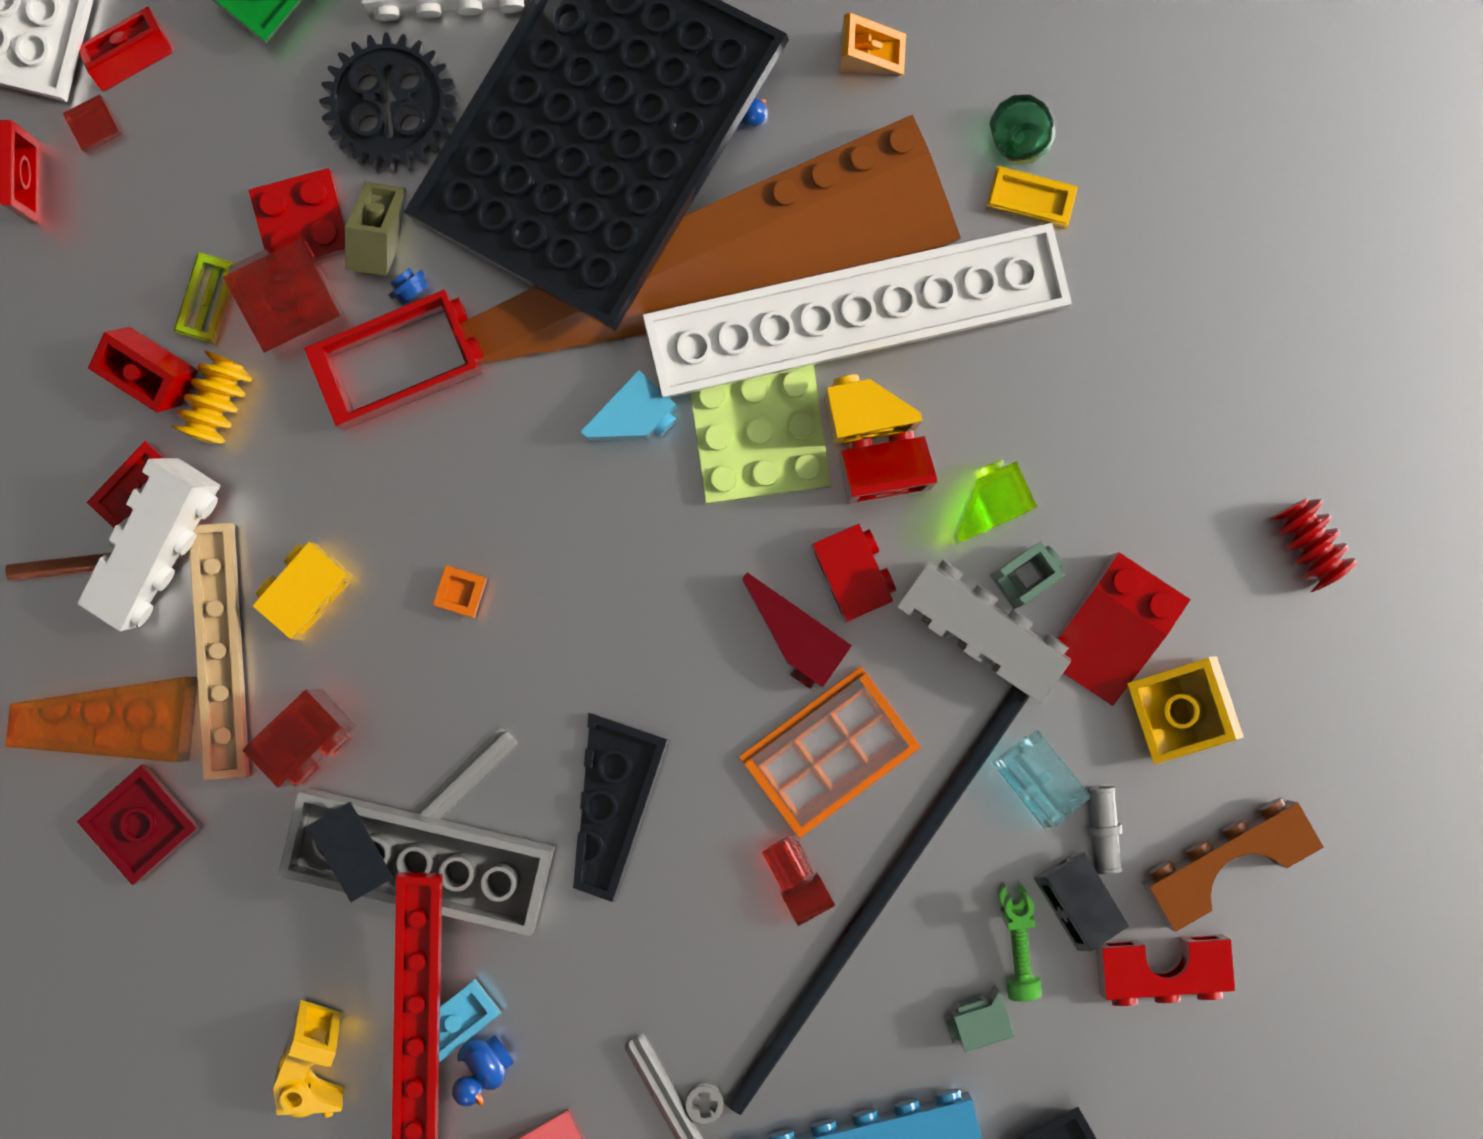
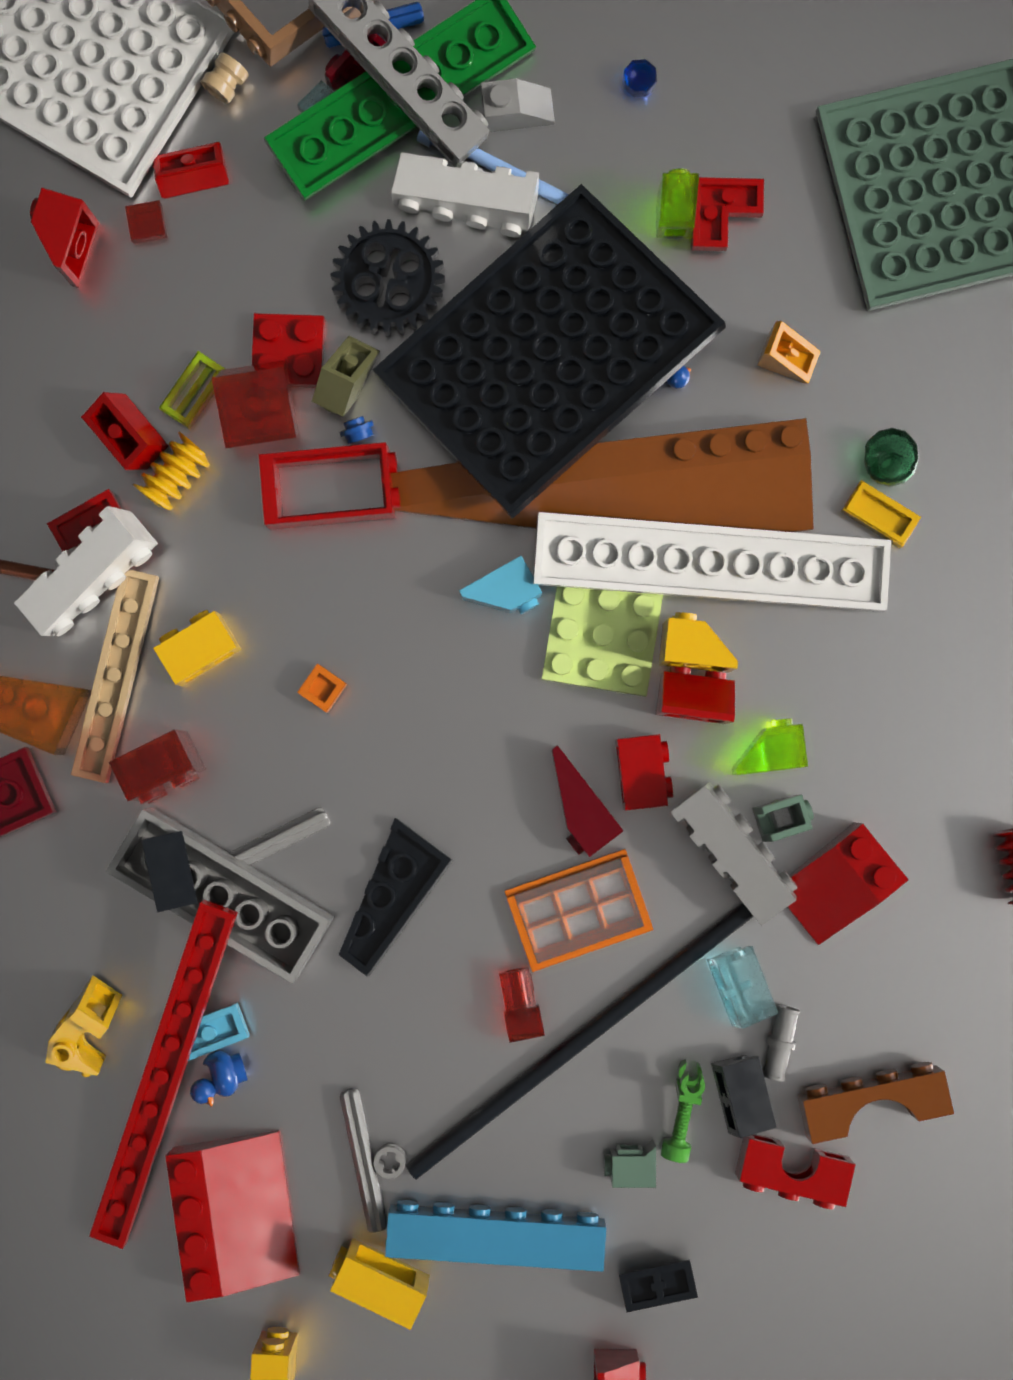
camera: 20 degrees right, 0 degrees up
yellow slope [1127,656,1243,765] -> none

